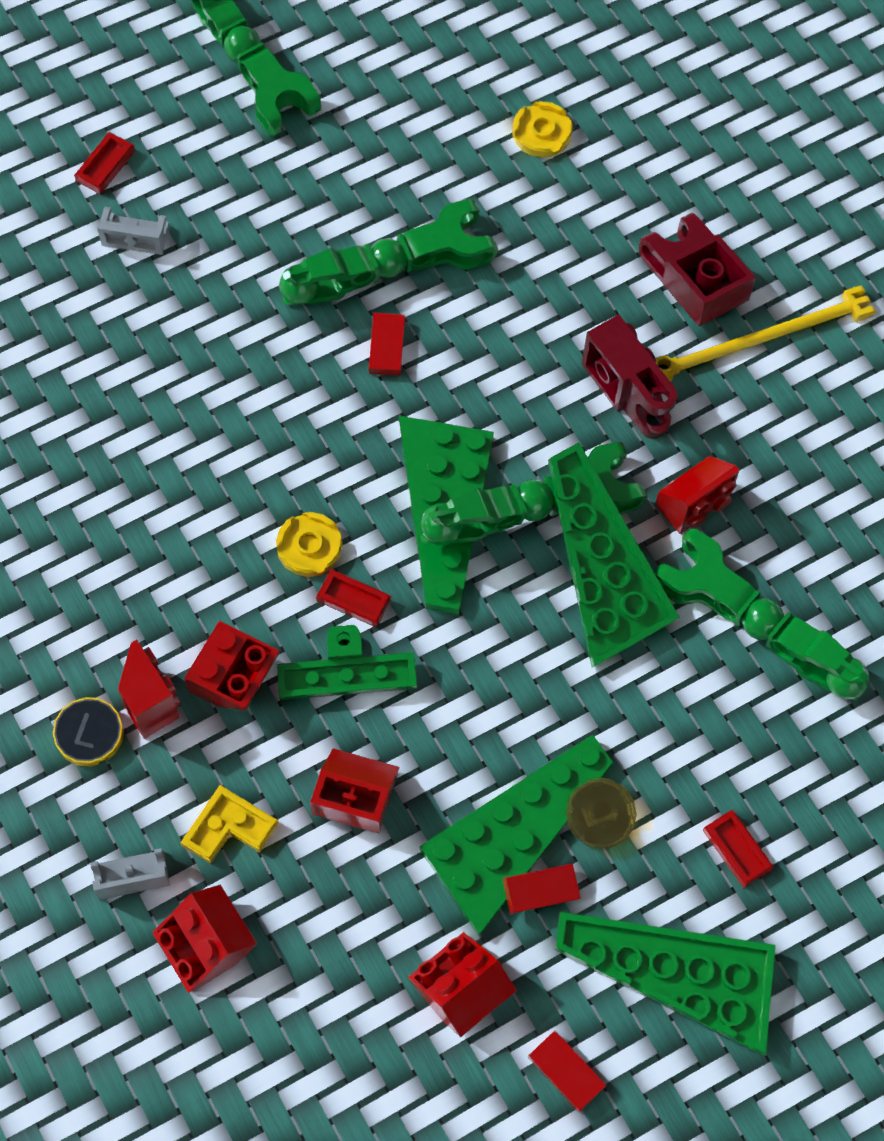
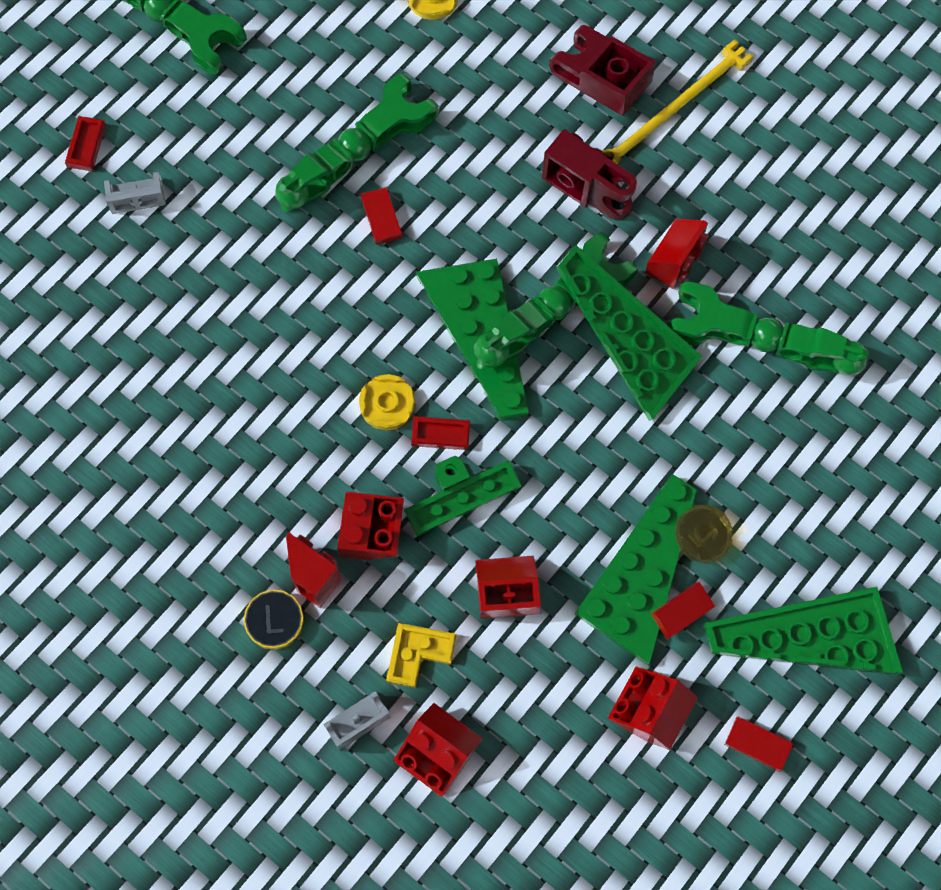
camera: 20 degrees left, 5 degrees up
red tile [702,809,774,889] -> none

